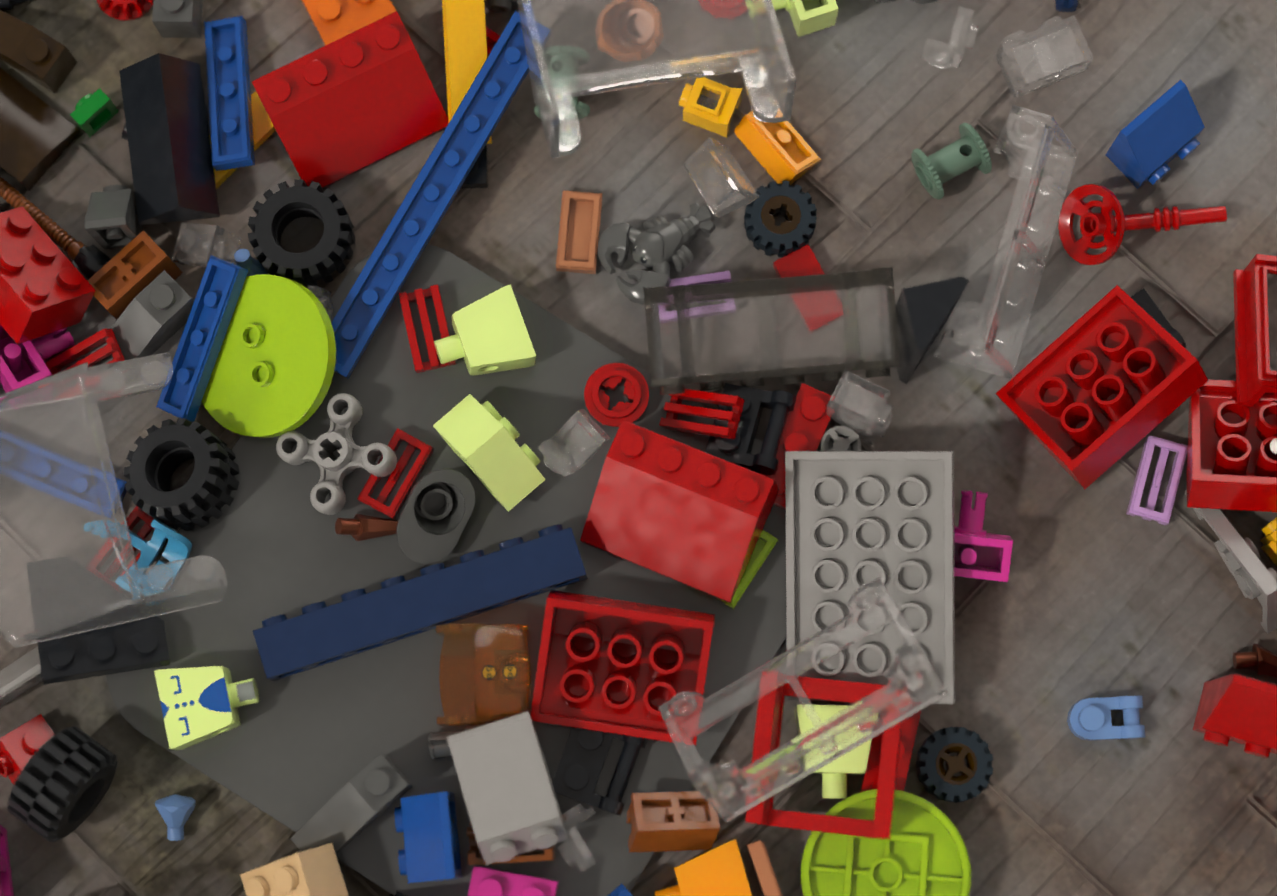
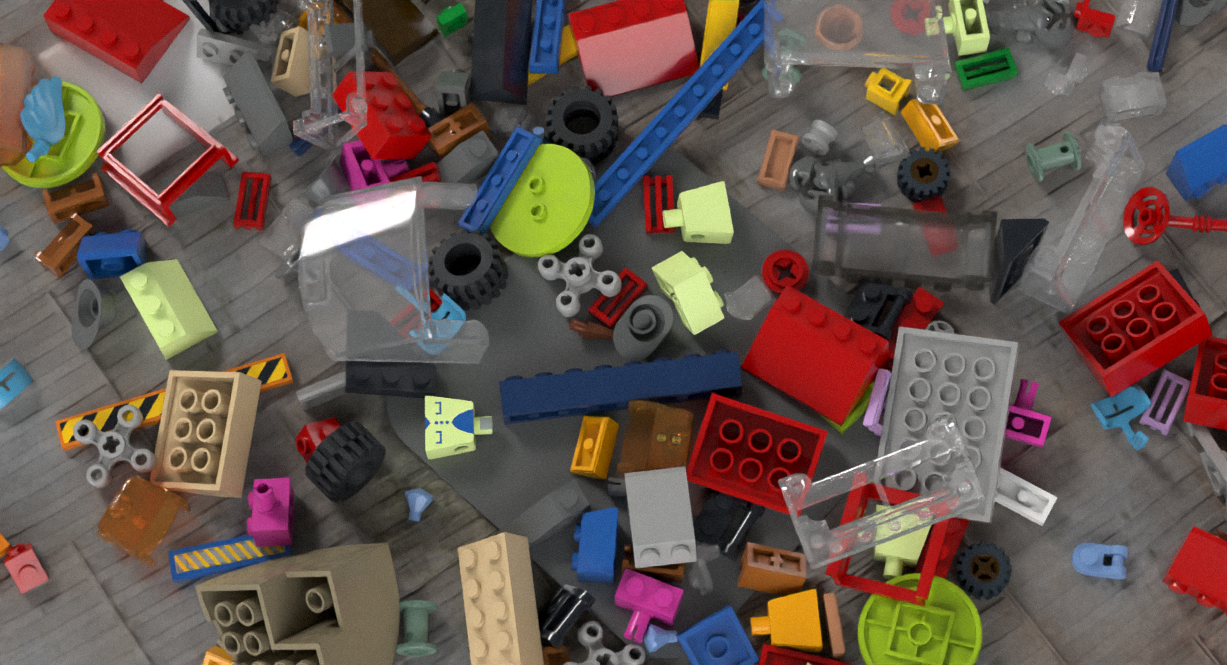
camera: 10 degrees right, 10 degrees down
red tile [659,386,745,439] -> none
clear slope [827,370,894,445] -> none
none -> light orange slope [570,416,619,480]
none -> light grey wheel [802,120,838,155]
none -> lavender tile [863,369,891,436]
none -> green tile [954,48,1018,92]
none -> white plate [995,467,1057,526]
none -> dark azure helmet [1090,385,1152,451]

